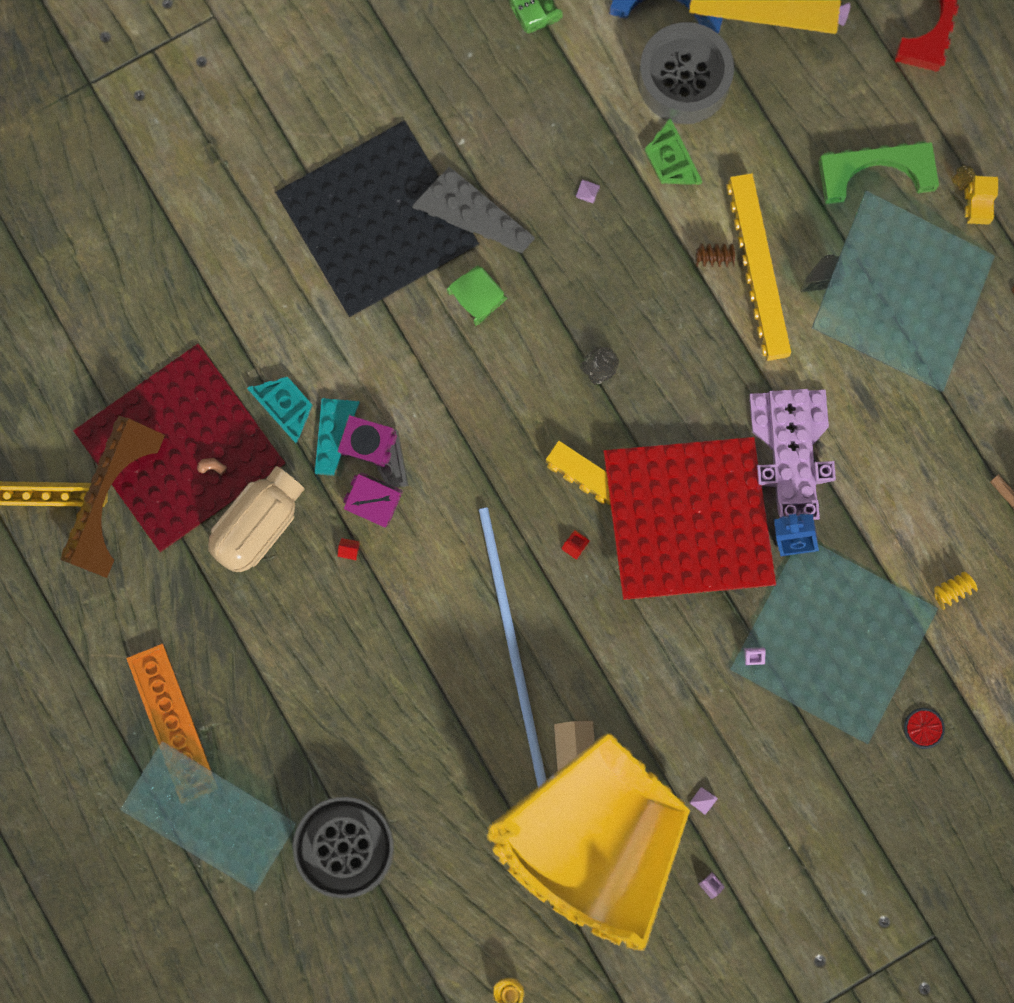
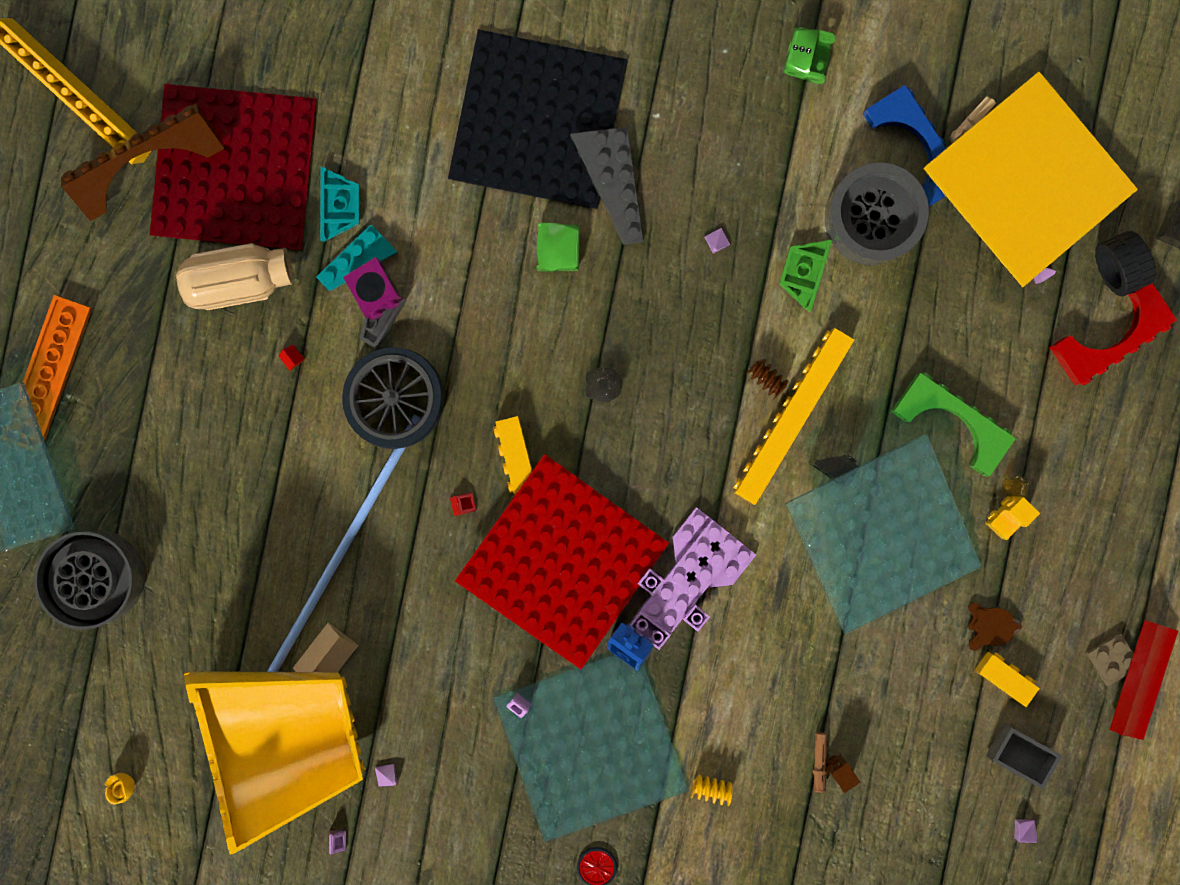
camera: 40 degrees right, 10 degrees up
nougat arm [197,458,227,475] -> none
magenta brick [343,472,403,528] -> none
none -> wheel [342,347,444,449]

